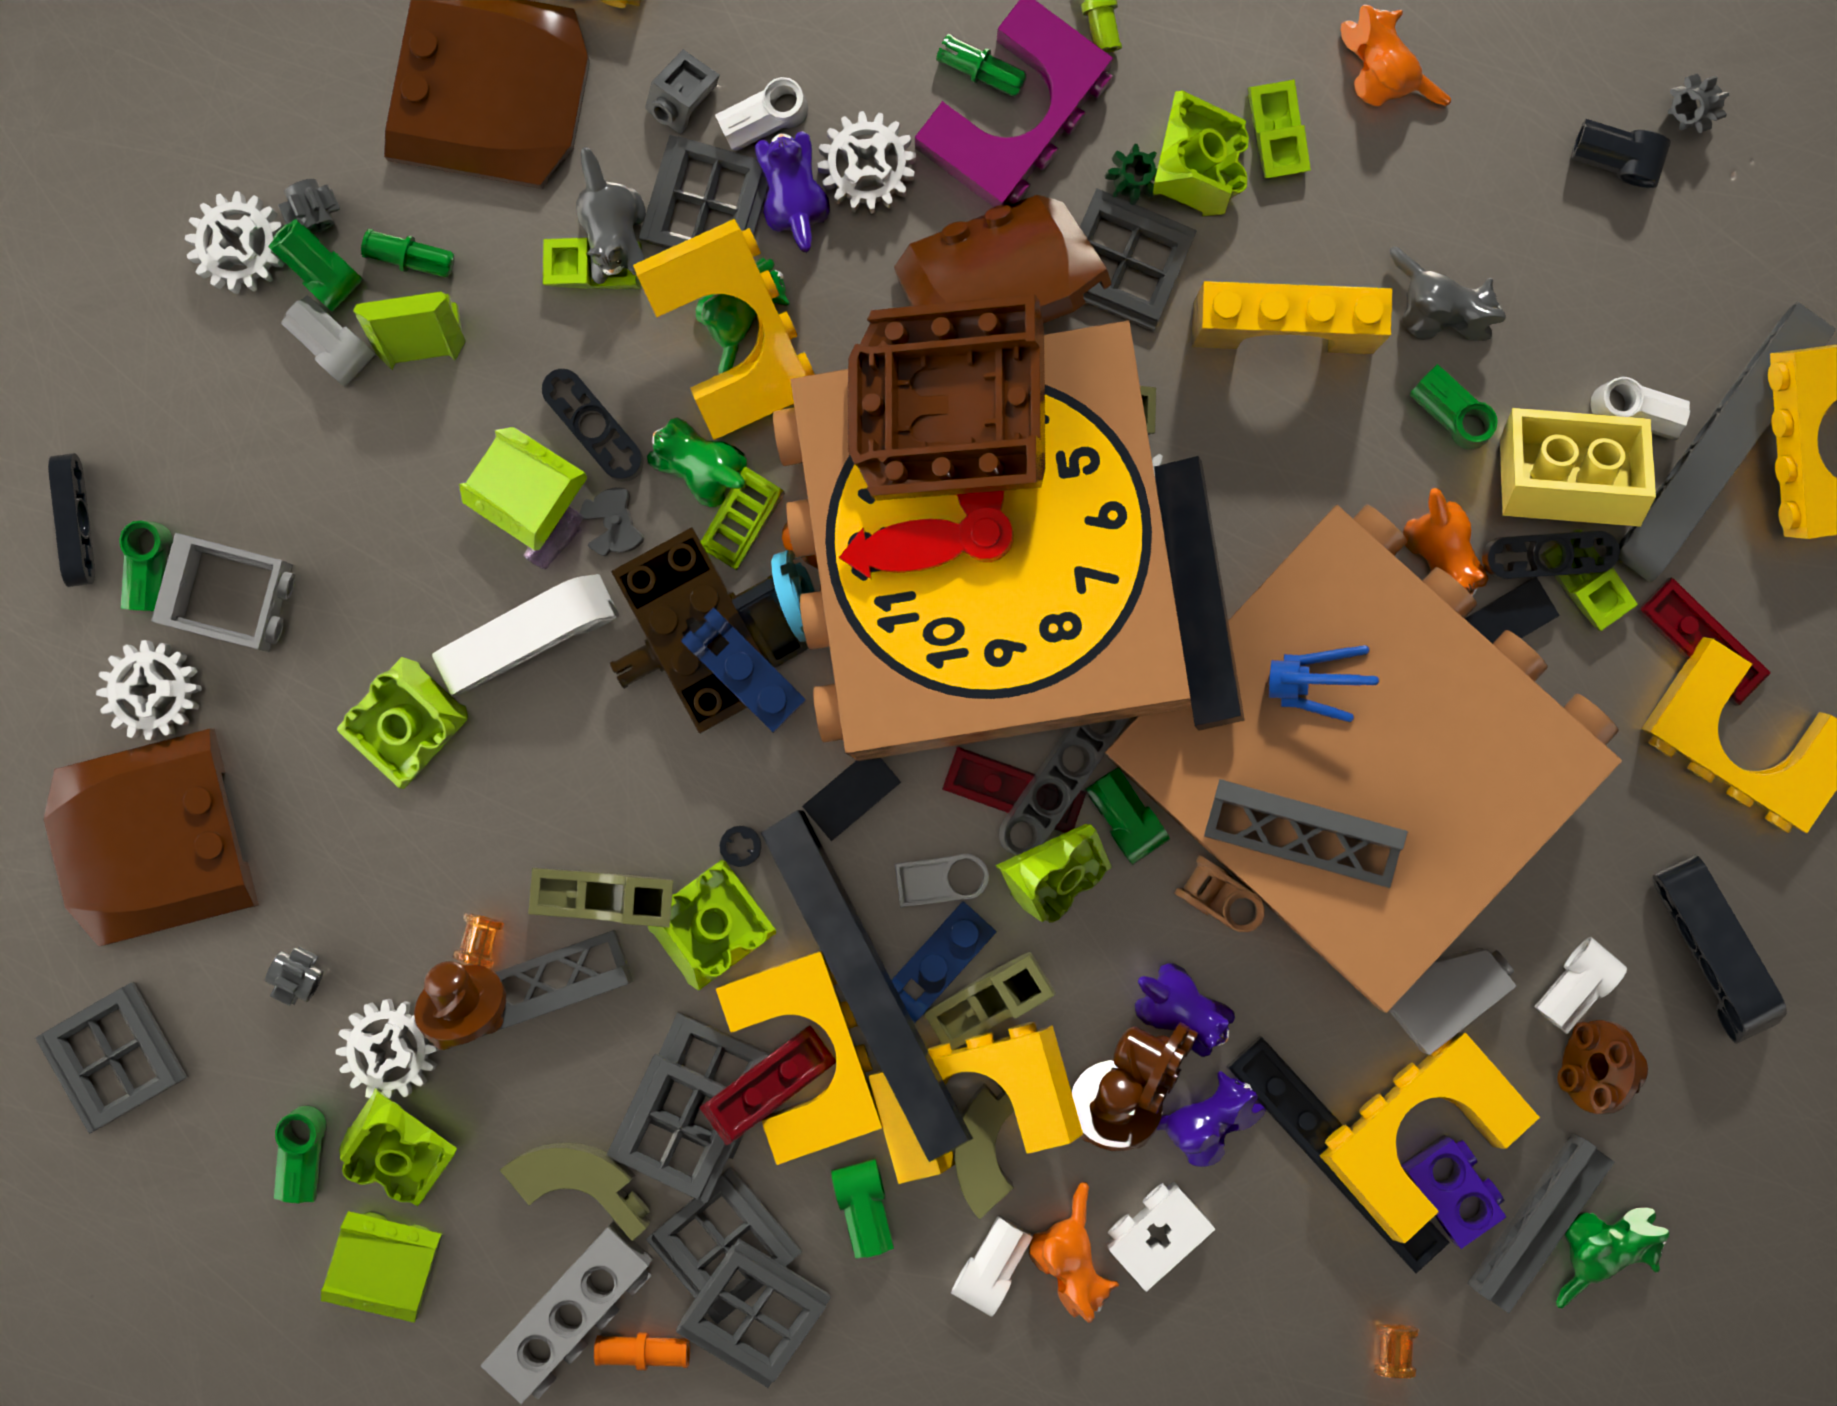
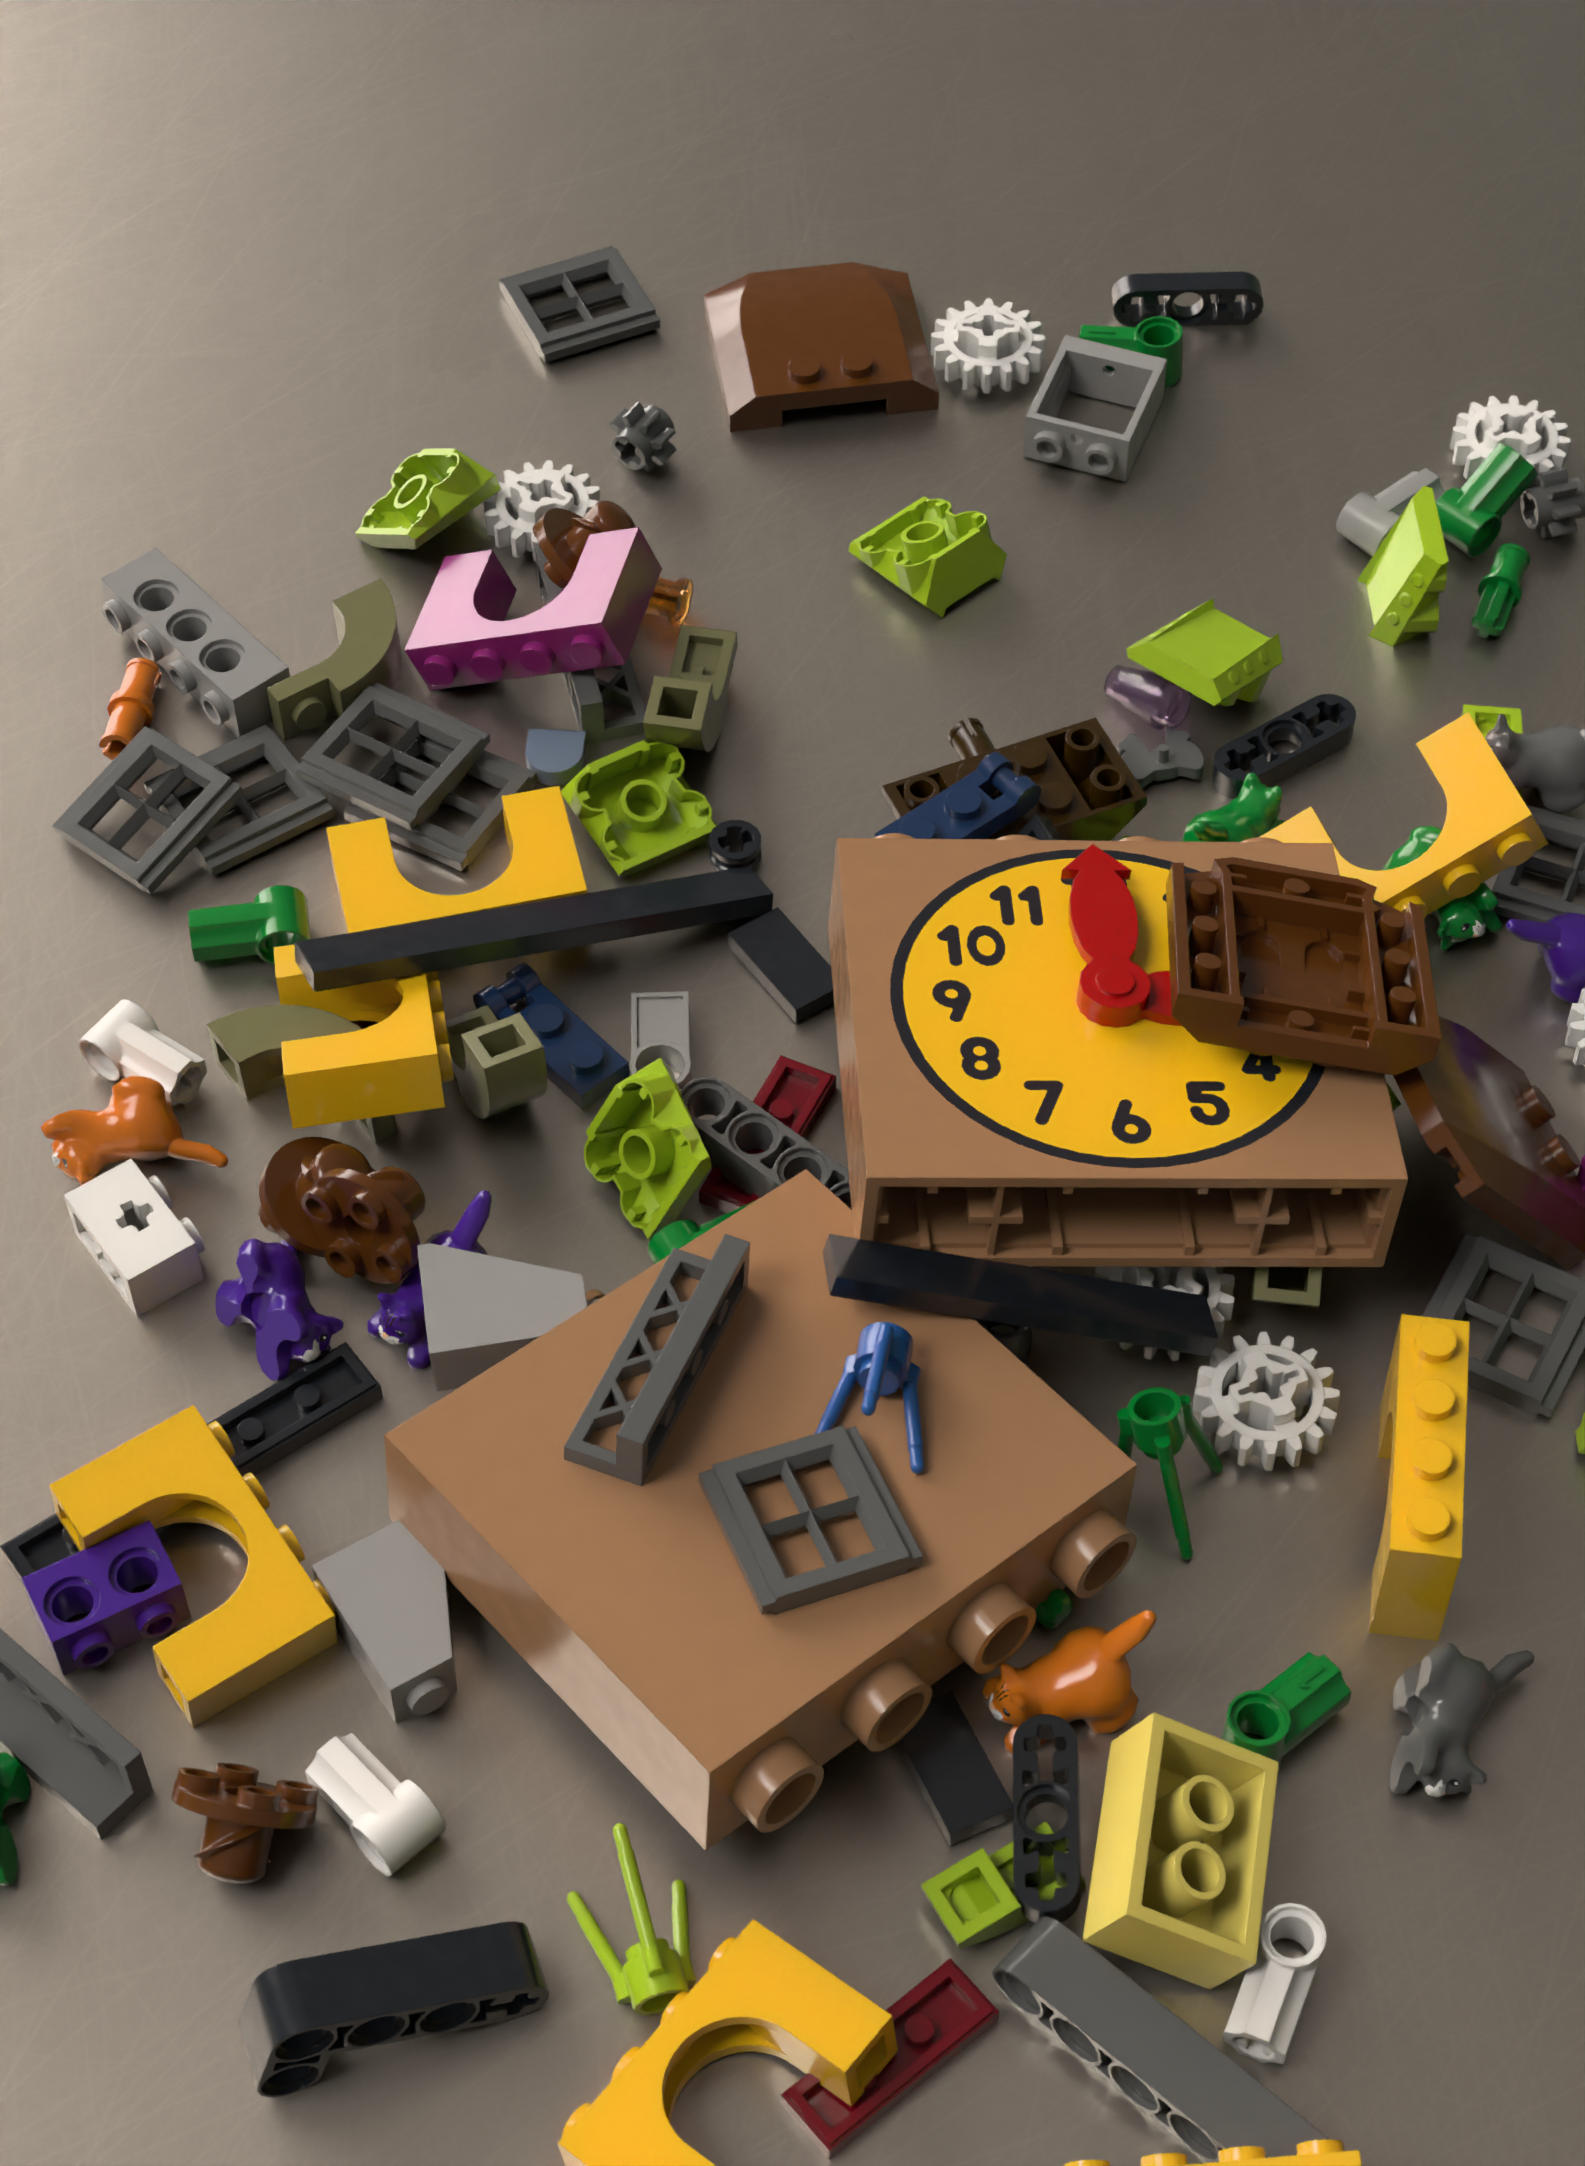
camera: 90 degrees right, 35 degrees down
green piece [274,1106,327,1204] -> none
lime slope [321,1211,442,1323] -> none
white beam [432,574,619,697] -> none
dark red tile [699,1025,836,1146] -> none
none -> magenta arch [404,527,662,690]
none -> light grey slope [417,1243,599,1391]
none -> sand blue tile [525,729,587,786]
none -> lime plant [567,1823,697,2016]
none -> dark grey piece [699,1426,923,1615]
none -> green plant [1116,1387,1223,1560]
none -> white gear [1193,1332,1340,1471]

